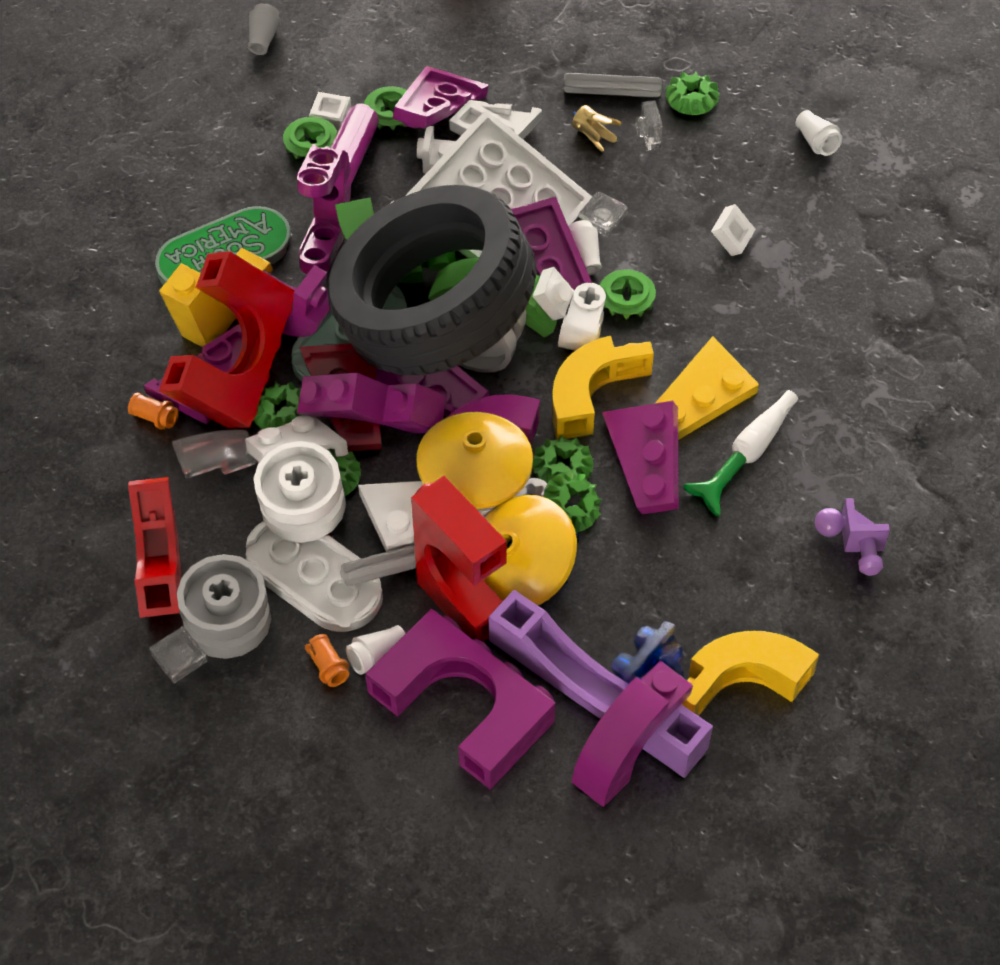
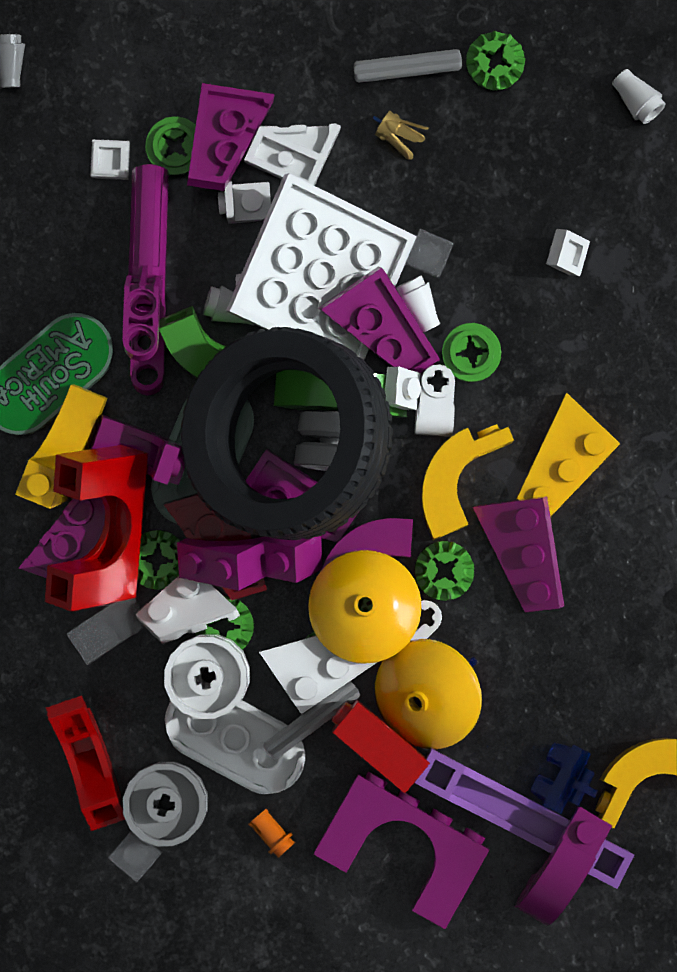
camera: 10 degrees left, 30 degrees up
orange pin [128,392,178,430] -> none
bright green gear [283,117,337,160] -> none
white cone [346,625,406,675] -> none
bright green gear [543,470,603,532] -> none
clear plate [636,101,663,150] -> none
piece [683,390,798,517] -> none

